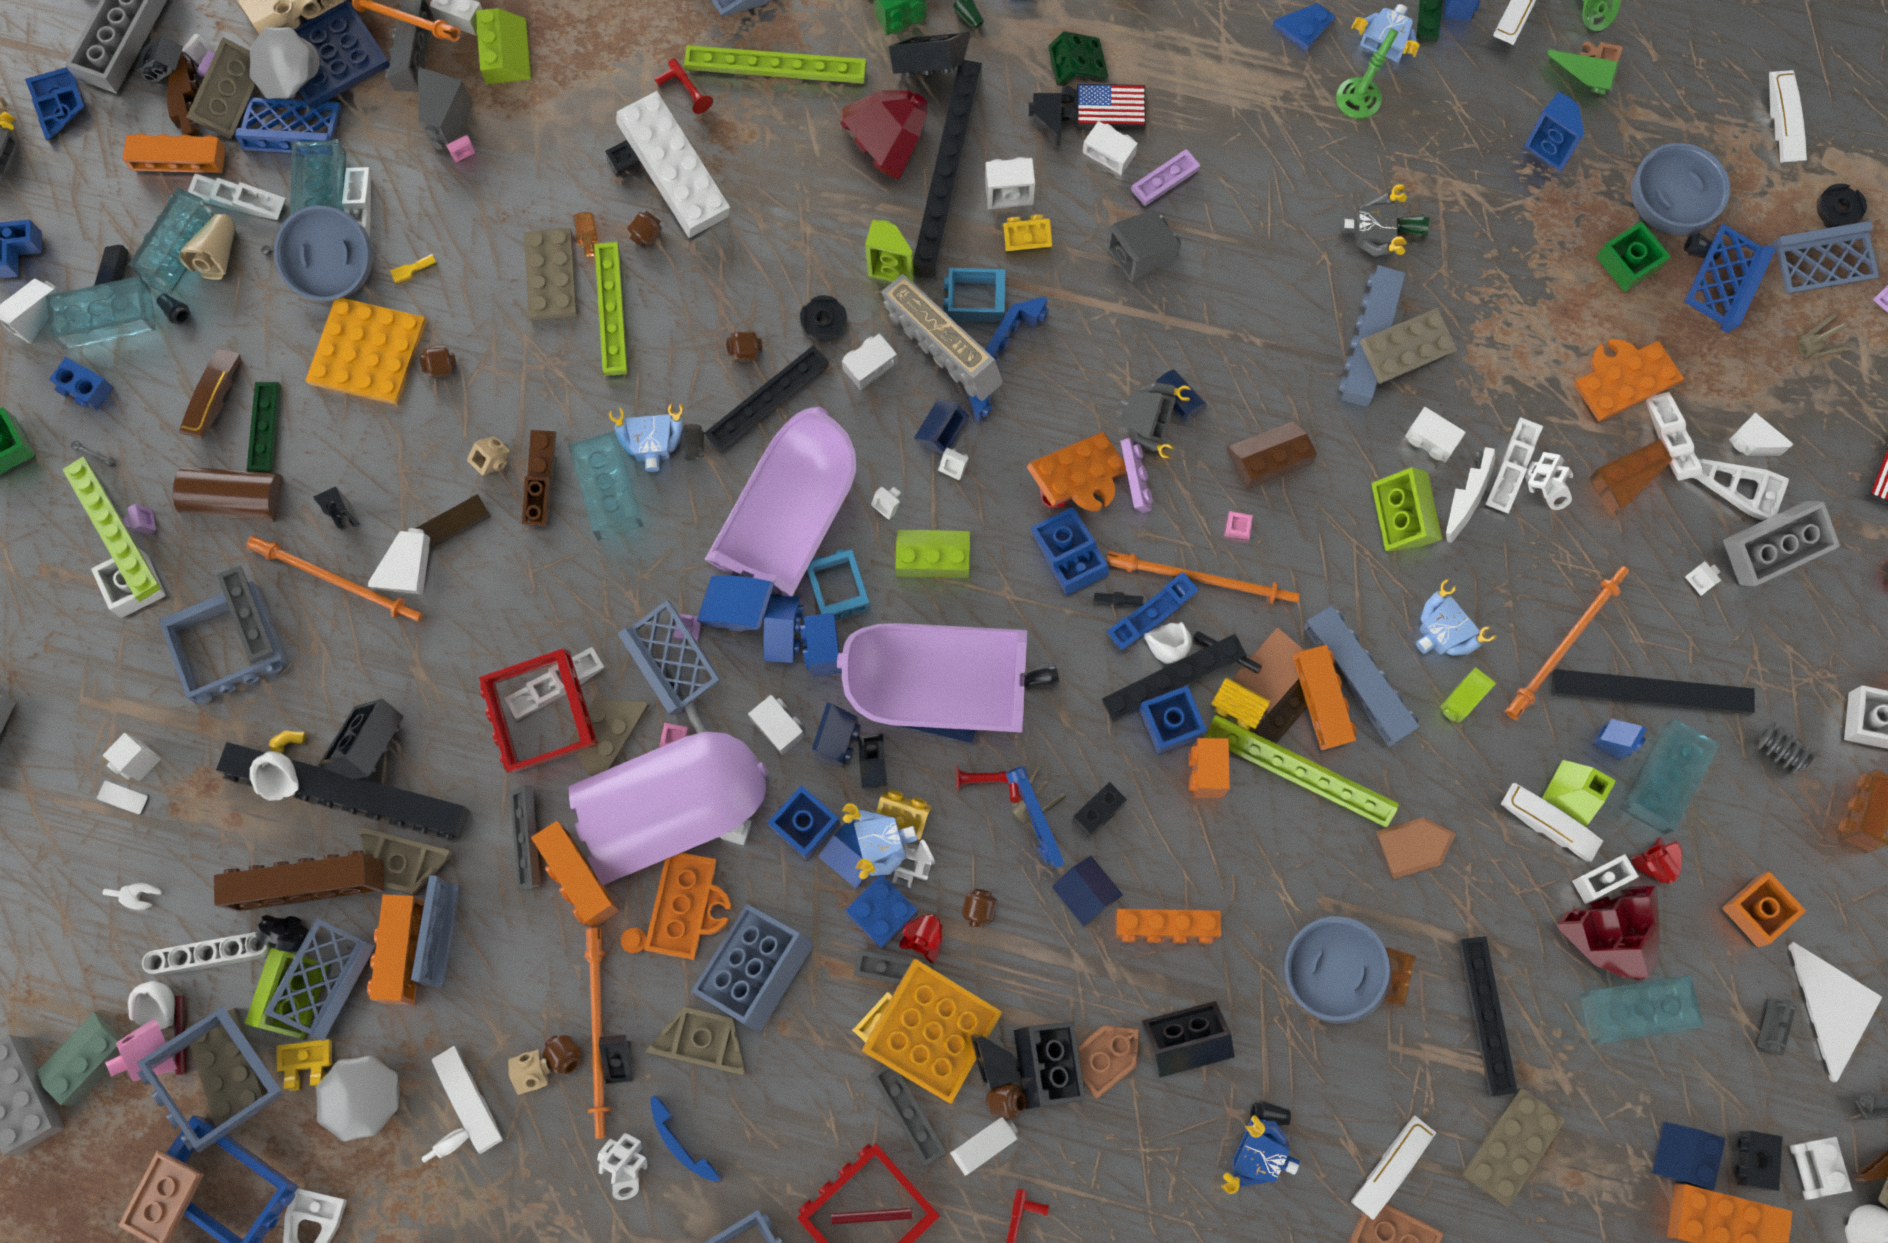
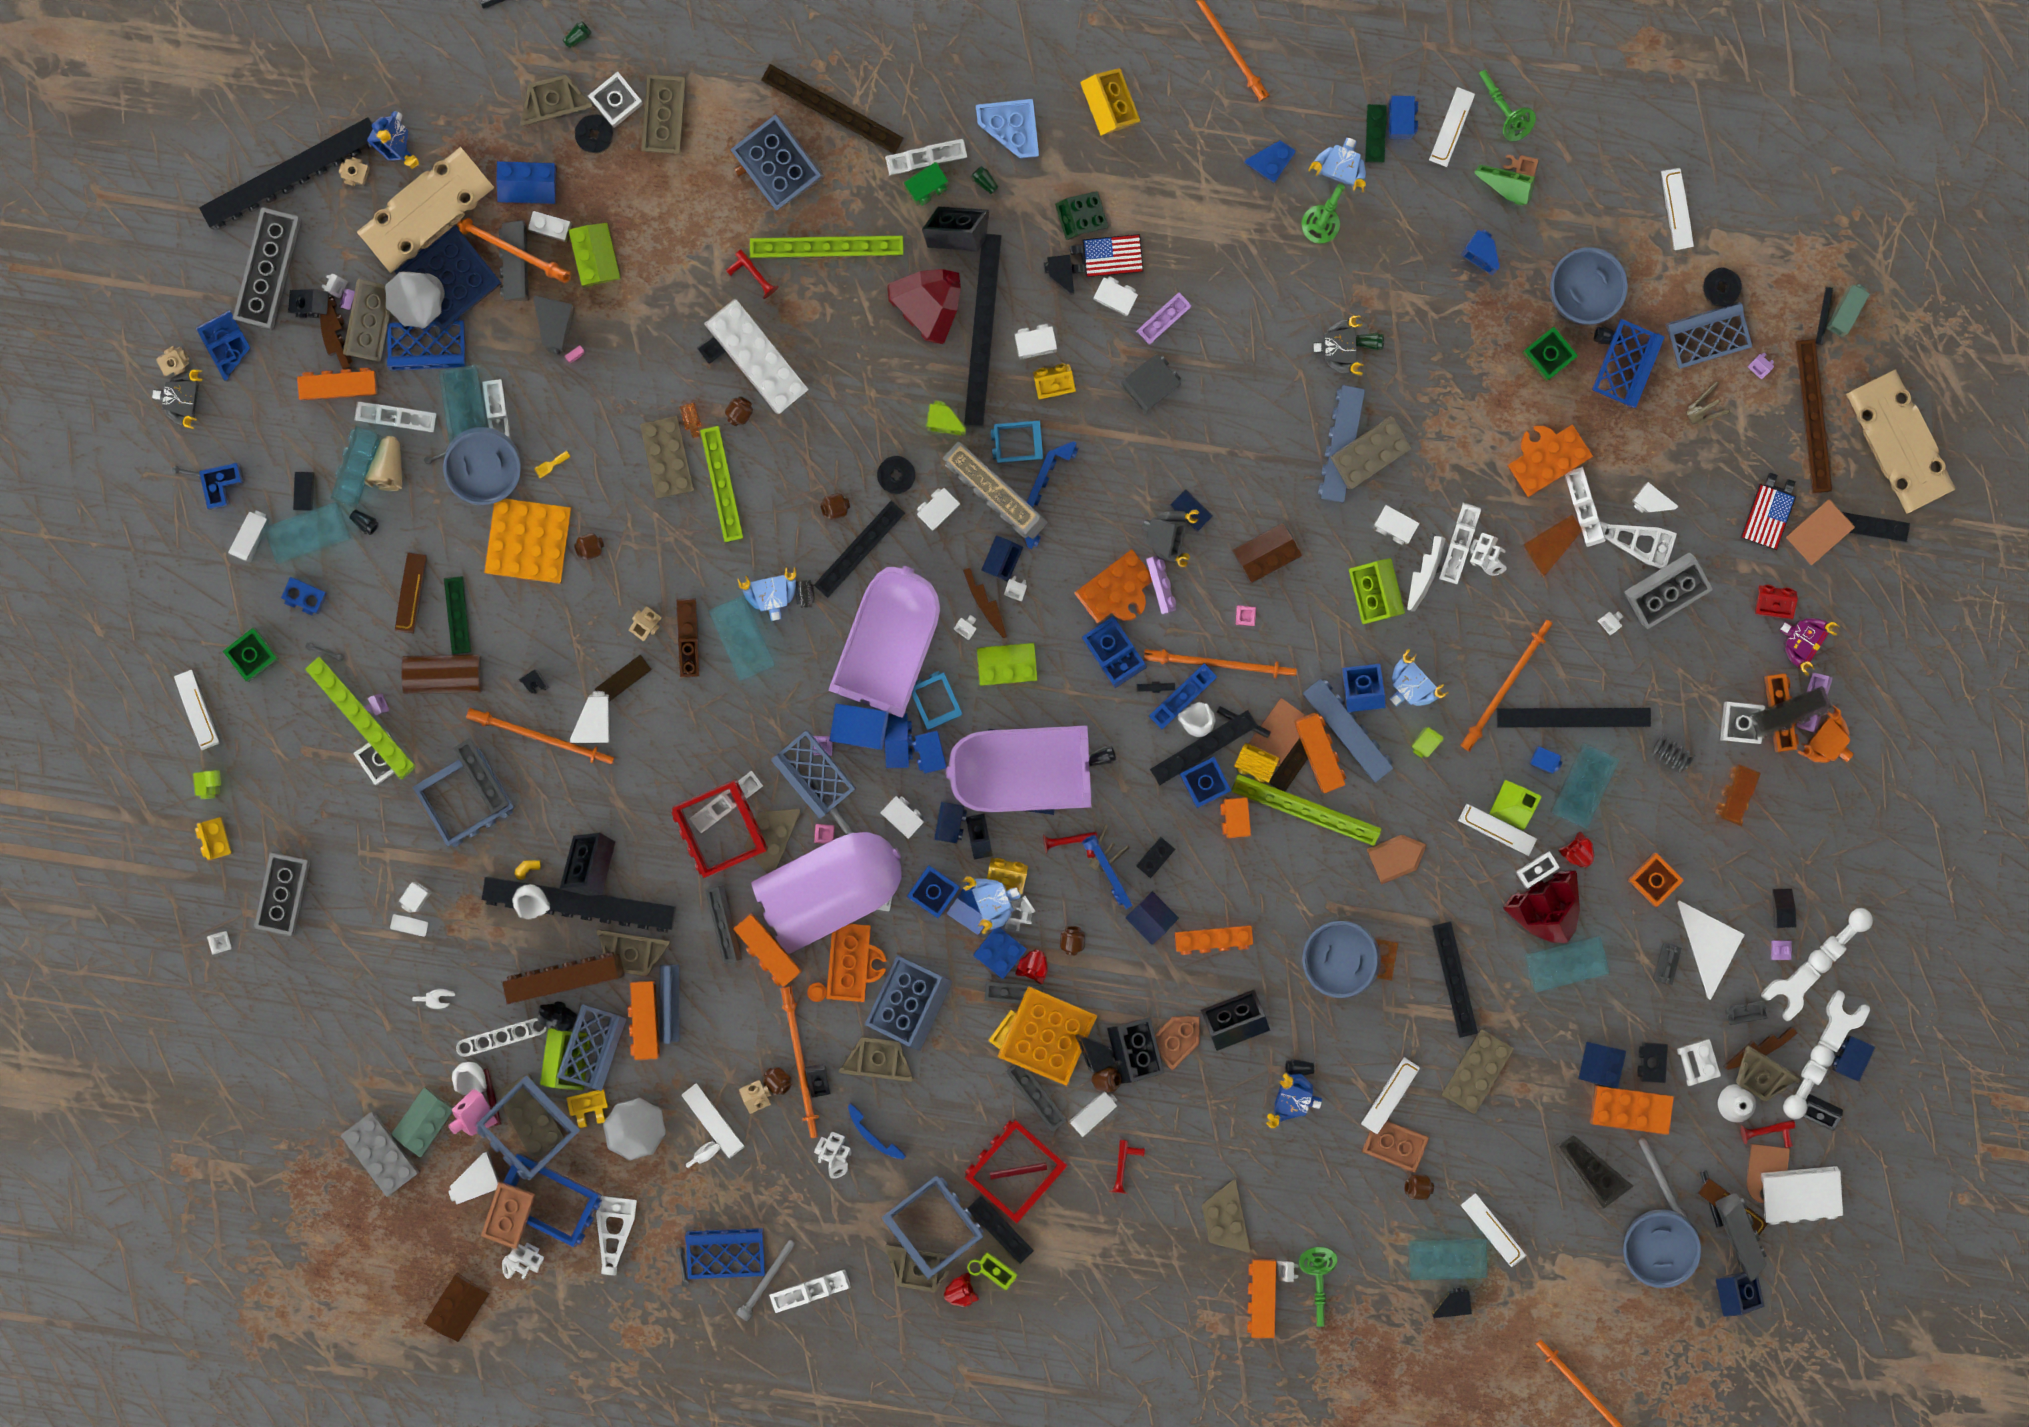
camera: 10 degrees left, 15 degrees up
none -> white slope [449,1151,500,1204]
none -> reddish brown slope [963,568,1007,638]
none -> blue brick [1342,664,1386,712]

